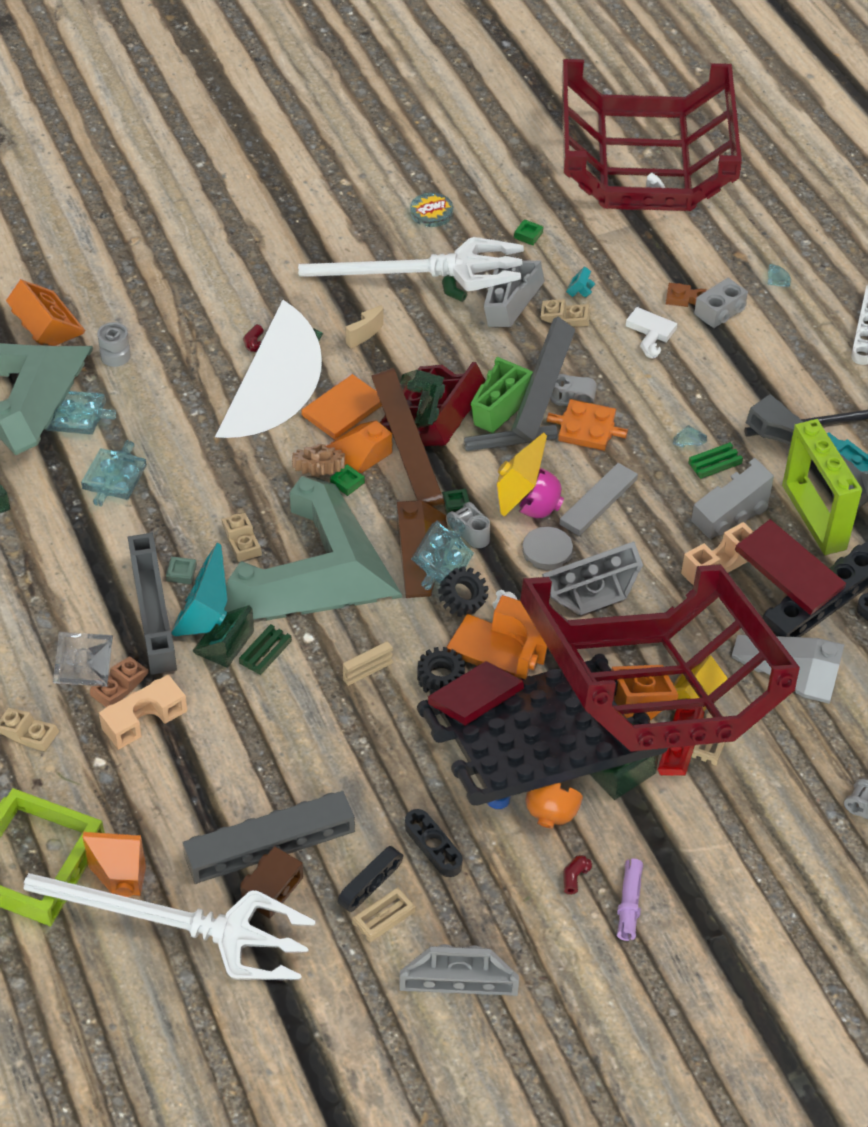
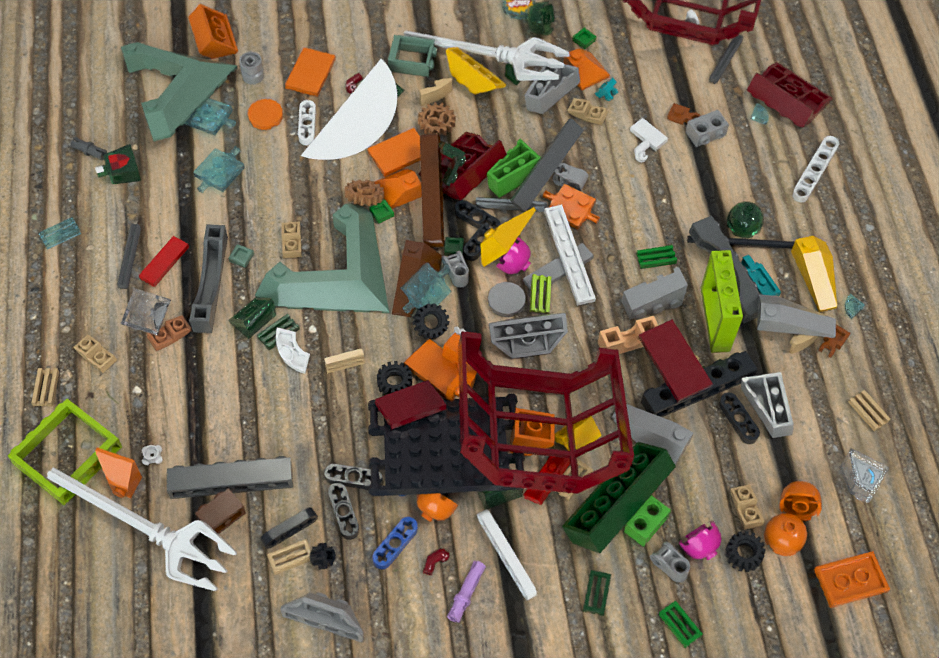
camera: 15 degrees right, 10 degrees up
light nougat arch [99,675,187,750] -> none
teal wedge [171,543,228,636] -> none
clear light blue tile [673,425,707,447] -> none
none -> dark grey axle [117,224,141,289]
none -> red tile [139,236,189,287]
none -> white plate [142,445,163,465]
none -> orange tile [248,99,283,130]
none -> white tile [276,328,310,374]
none -> orange tile [285,47,336,97]
none -> white beam [298,100,316,146]
none -> black gear [310,543,336,570]
none -> beam [324,464,383,490]
none -> blue beam [373,517,418,569]
none -> sand green window [388,35,437,77]
none -> medium nougat gear [418,102,456,136]
none -> yellow wedge [446,47,506,94]
none -> black beam [455,200,501,261]
none -> white beam [477,509,537,600]
none -> clear green cylinder [525,1,555,35]
none -> lime tile [530,274,552,314]
none -> white tile [544,205,596,306]
none -> dark green brick [562,442,676,554]
none -> orange slope [563,48,610,91]
none -> dark green tile [583,570,611,616]
none -> bright green brick [624,495,671,547]
none -> dark grey axle [709,35,743,84]
none -> clear green cylinder [726,201,764,238]
none -> dark red piece [746,62,833,128]

